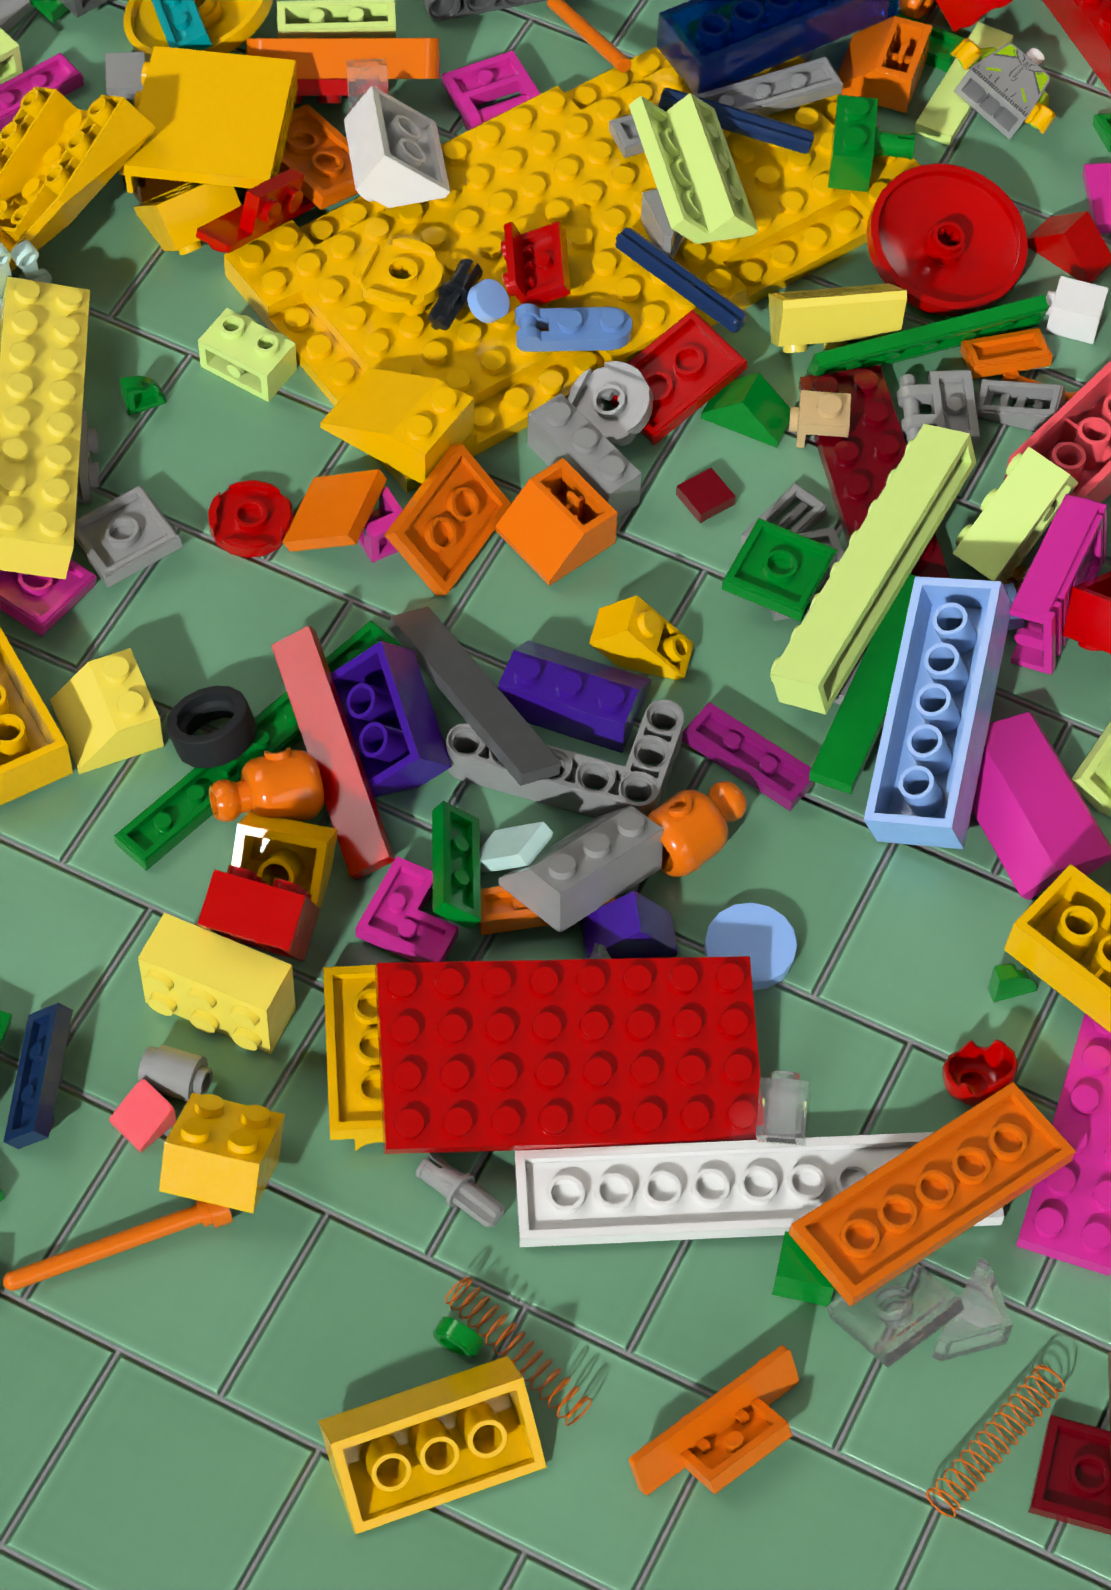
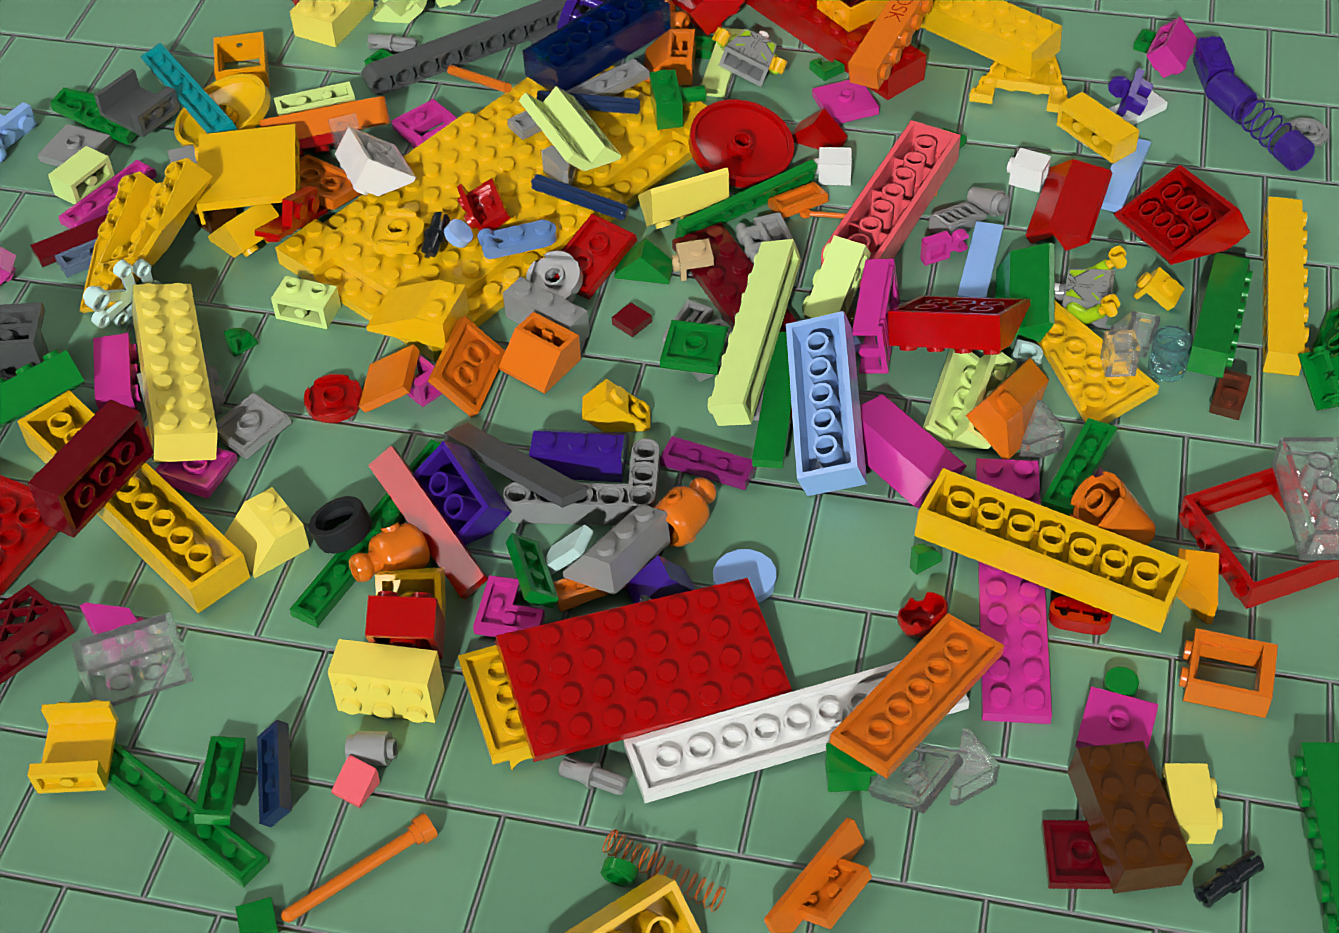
camera: 10 degrees left, 10 degrees down
yellow brick [159,1093,285,1213] -> none
clear slope [756,1071,811,1146] -> none
orange piece [926,1365,1065,1518] -> none
light grey slope [976,379,1067,432] -> none

